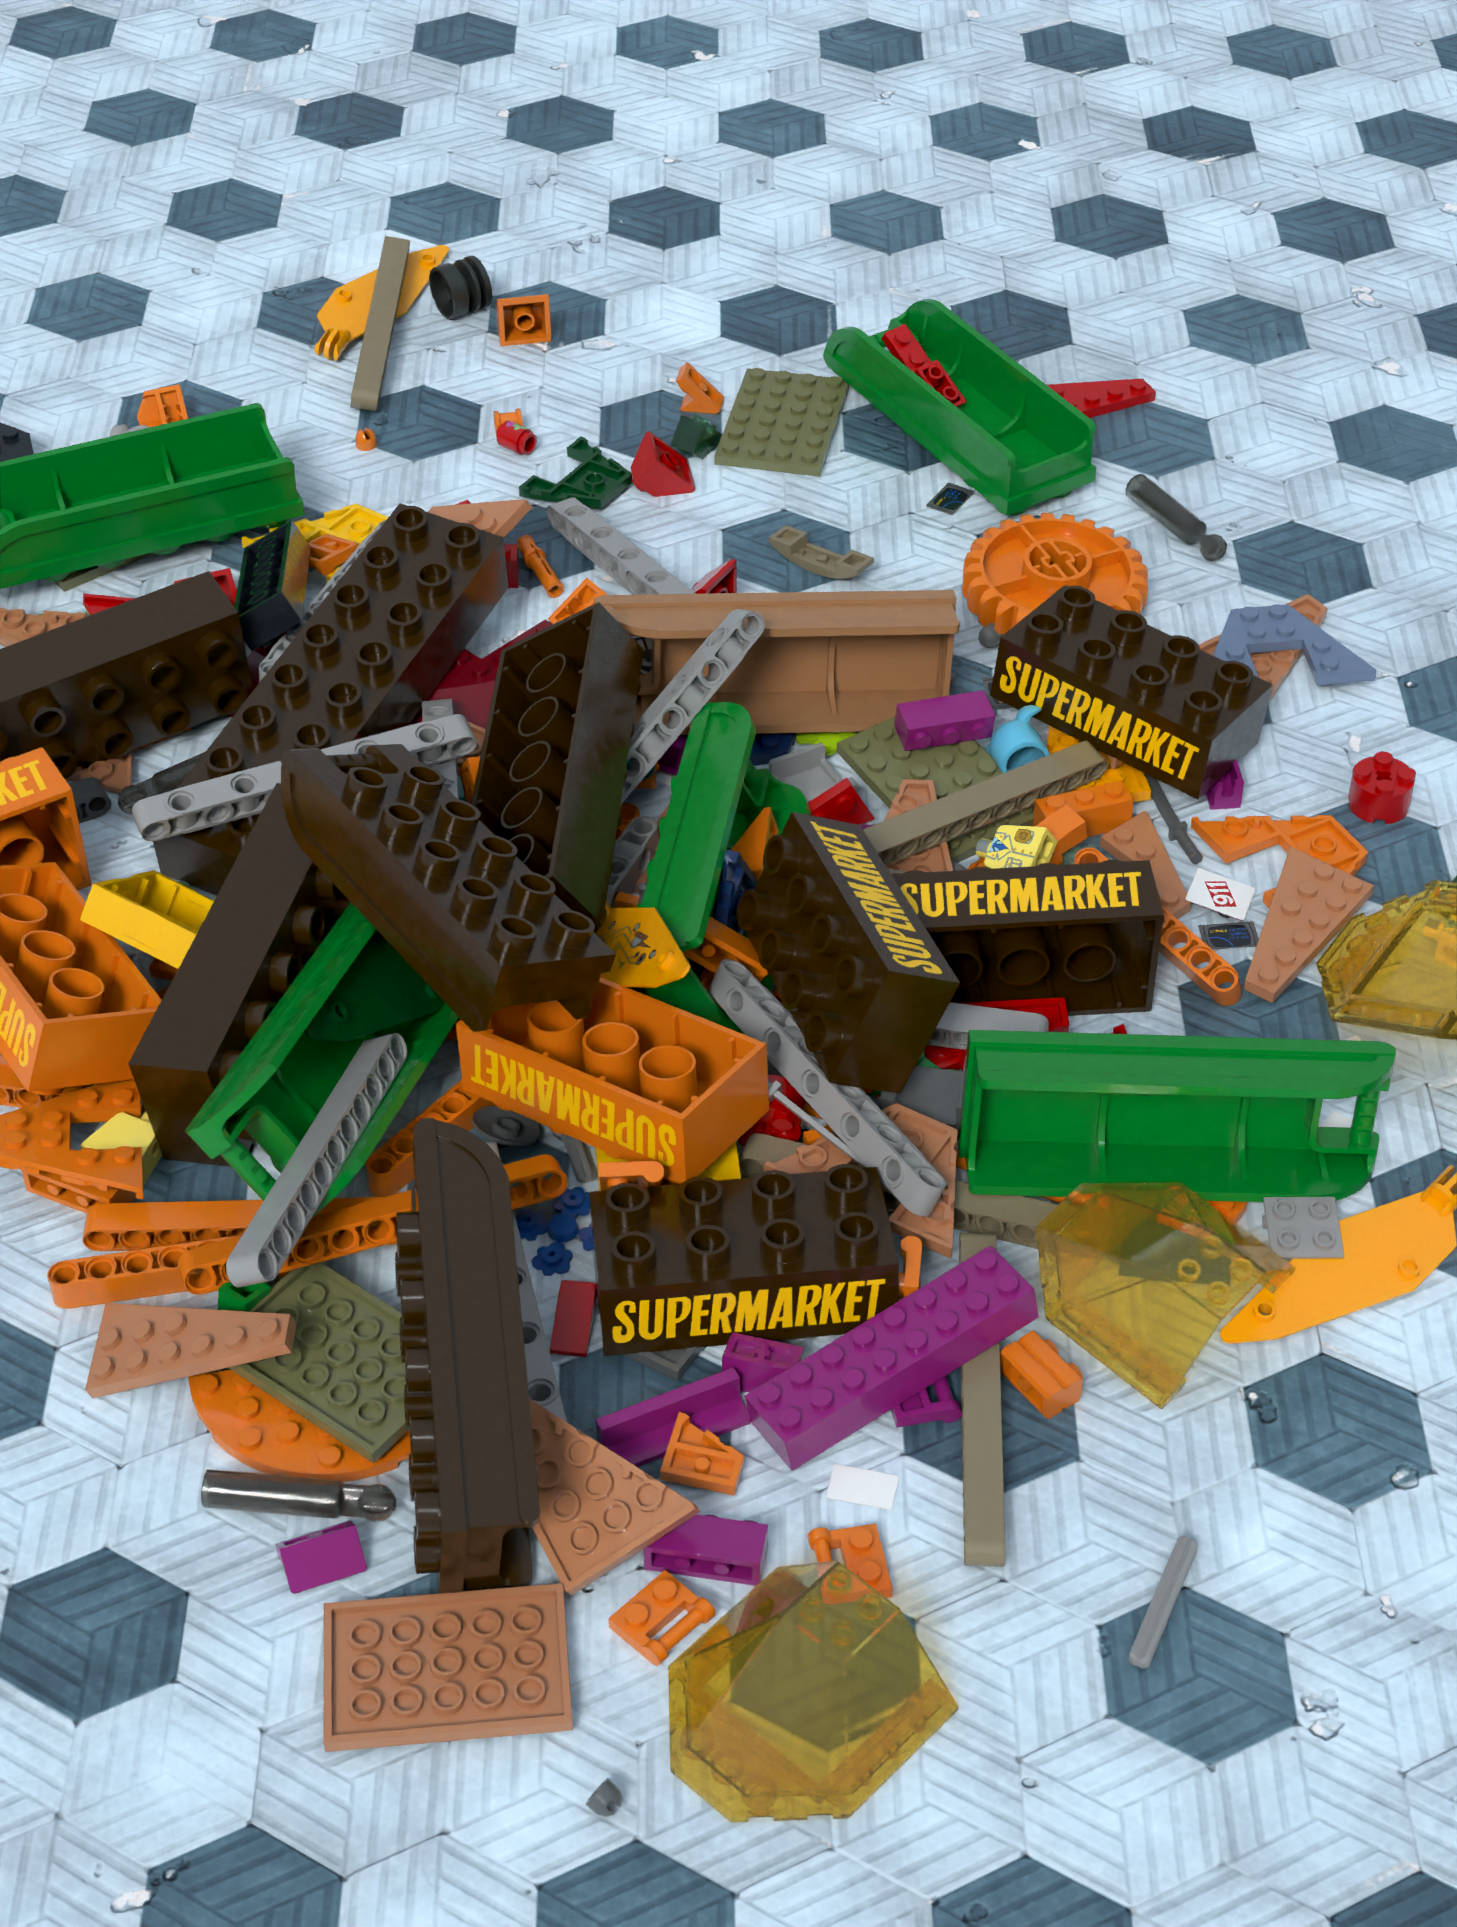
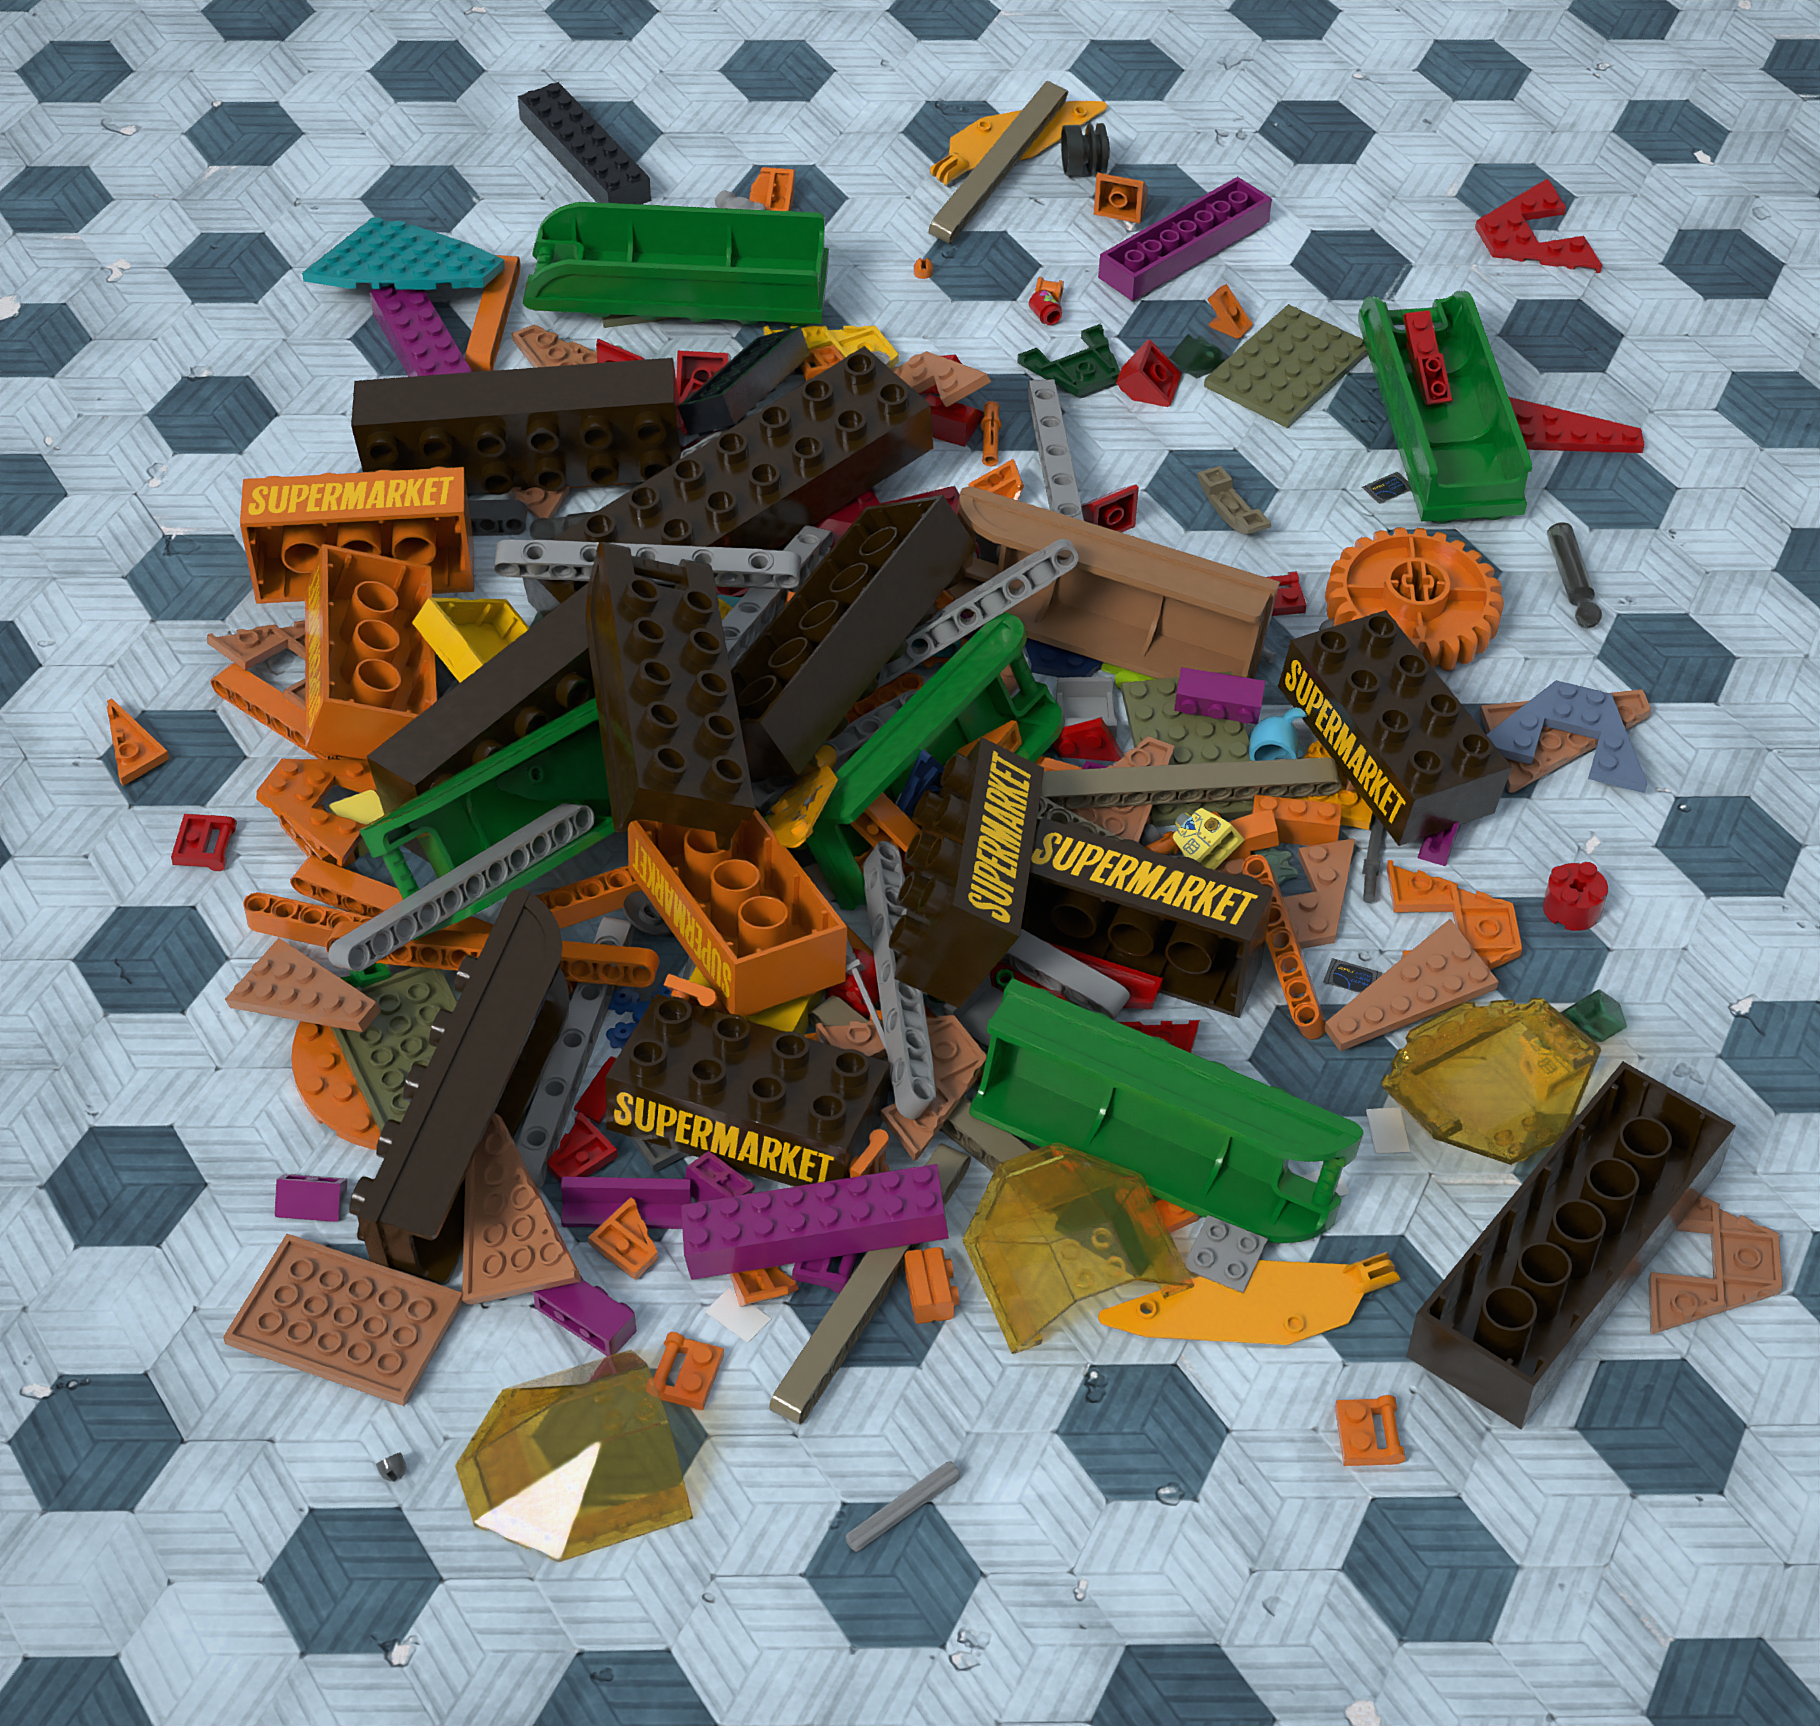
camera: 25 degrees right, 5 degrees up
clear smoke piece [201,1469,396,1522] -> none
orange plate [608,1570,716,1666] -> none
white sticker [1185,868,1256,921] -> none
none -> red wing [547,1112,618,1184]
none -> orange slope [730,1266,799,1307]
none -> magenta brick [1098,176,1272,301]
none -> red wing [1475,179,1602,273]

